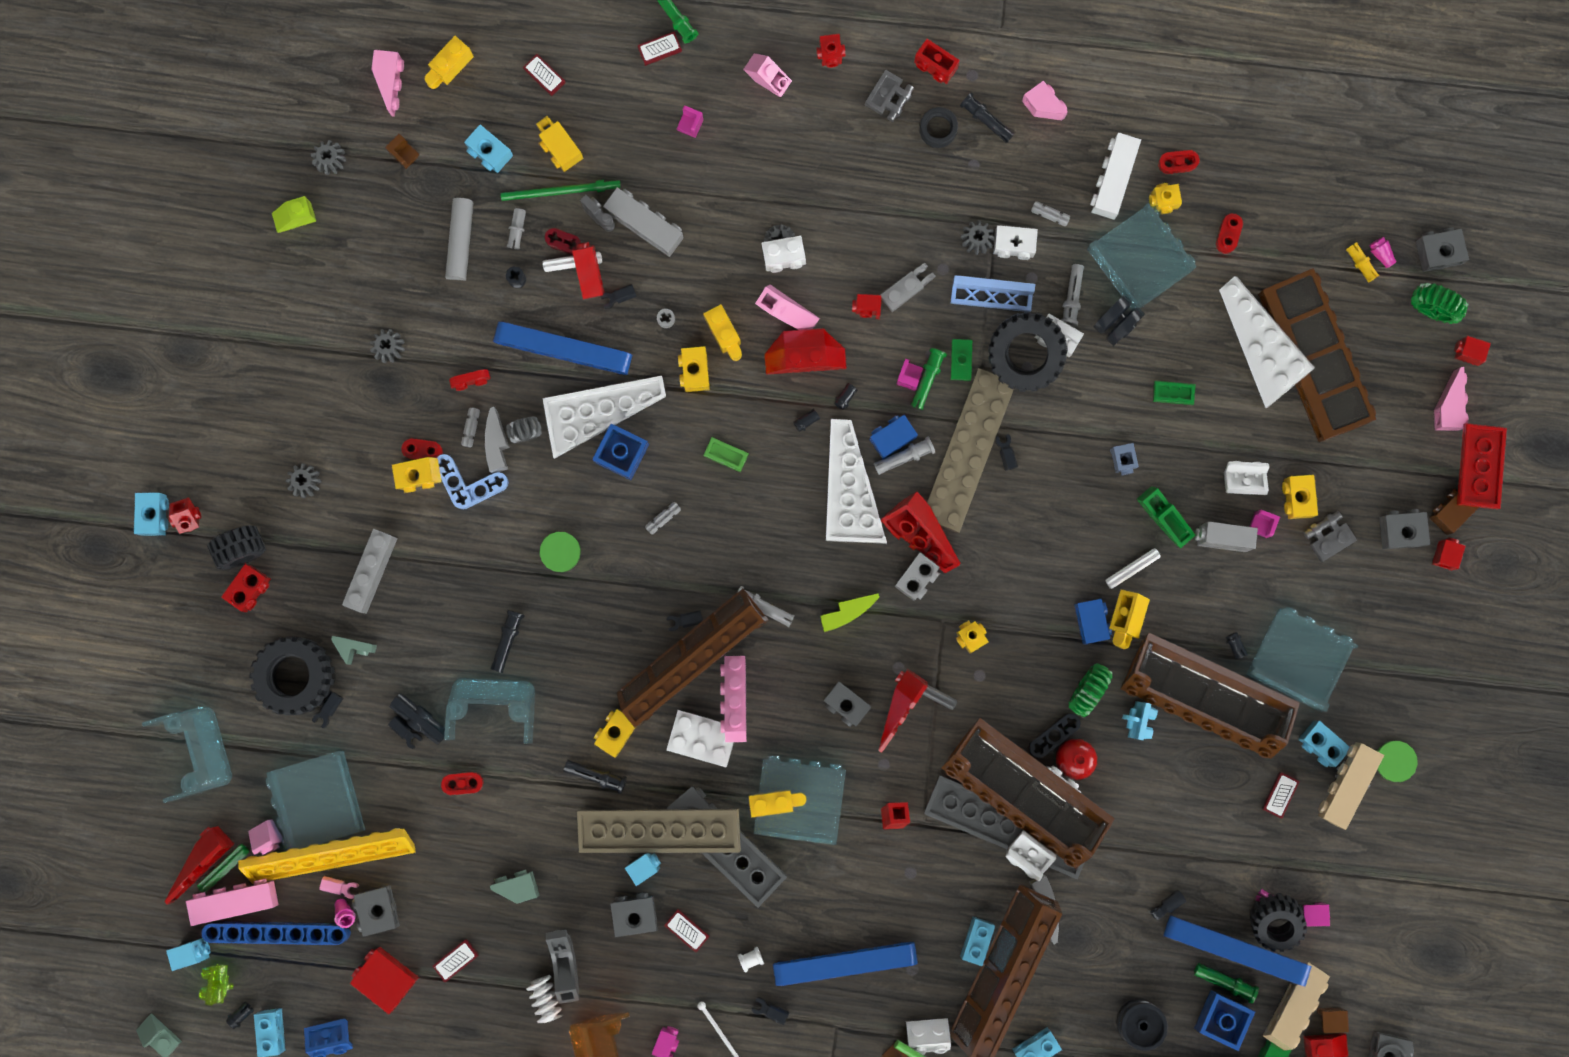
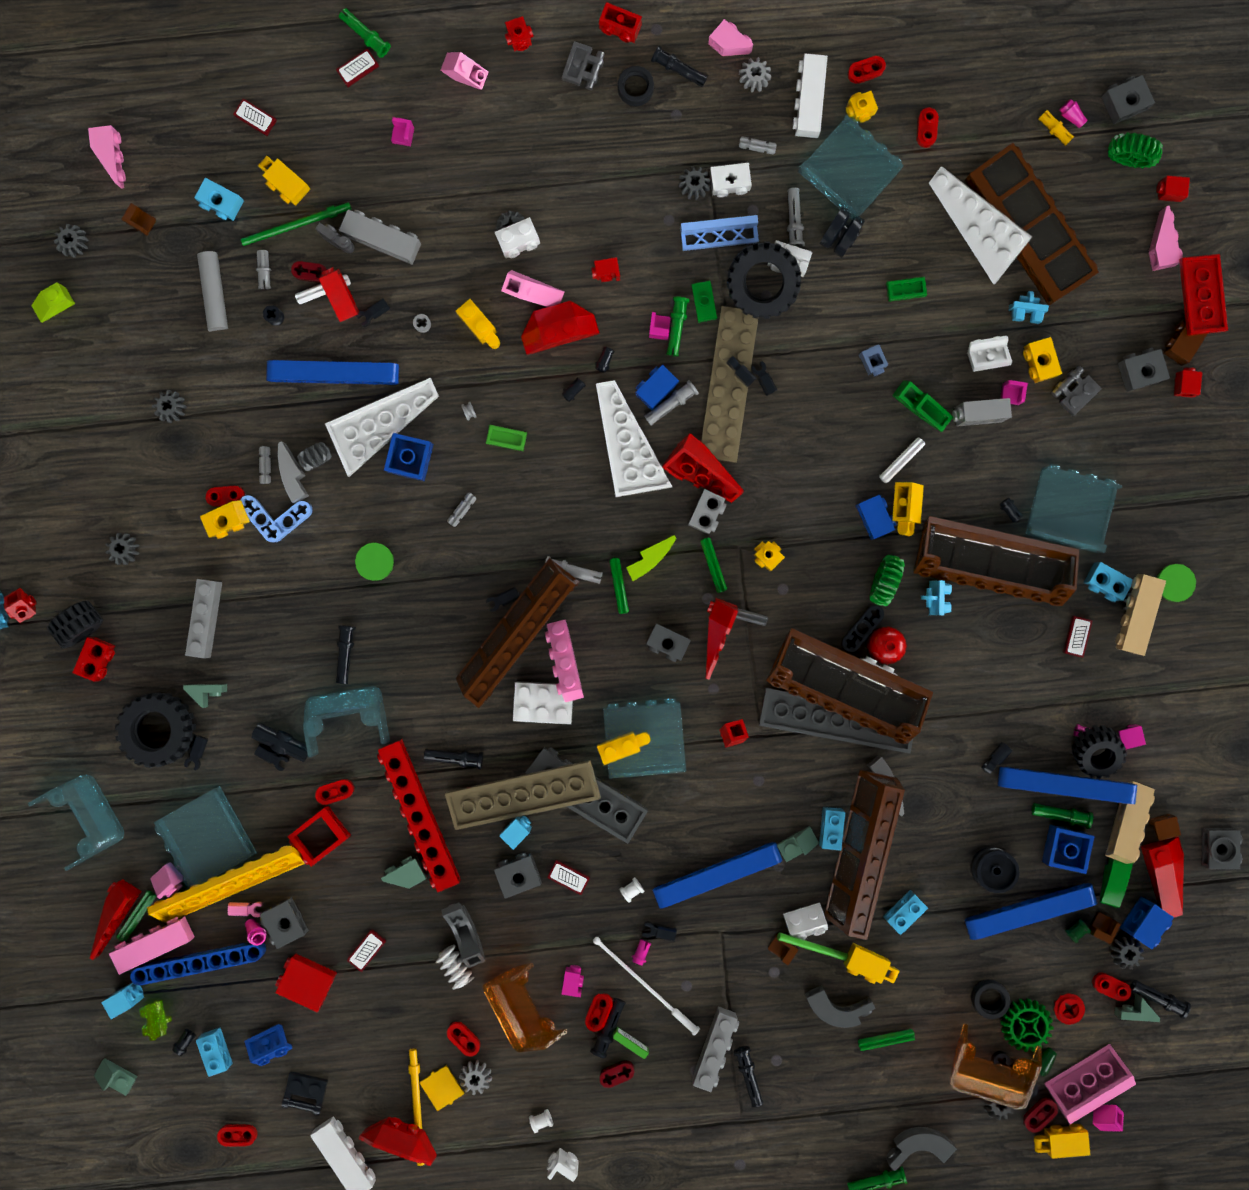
camera: 15 degrees left, 5 degrees up
yellow brick [425,36,474,89] -> none
red plate [449,369,490,391] -> none
yellow brick [594,709,636,758] -> none
yellow brick [678,346,710,392] -> none
light grey hinge [881,263,935,312] -> none
white bracket [1006,830,1057,881] -> none
none -> red window [287,806,351,867]
none -> red brick [377,739,461,893]
none -> light grey bush [461,401,477,421]
none -> green axle [610,558,629,614]
none -> dark pink pin [632,939,651,966]
none -> green axle [701,537,727,593]
none -> black bar [726,356,757,387]
none -> light grey gear [739,57,771,92]
none -> sand green slope [777,826,819,862]
none -> medium azure hips [1009,291,1049,324]

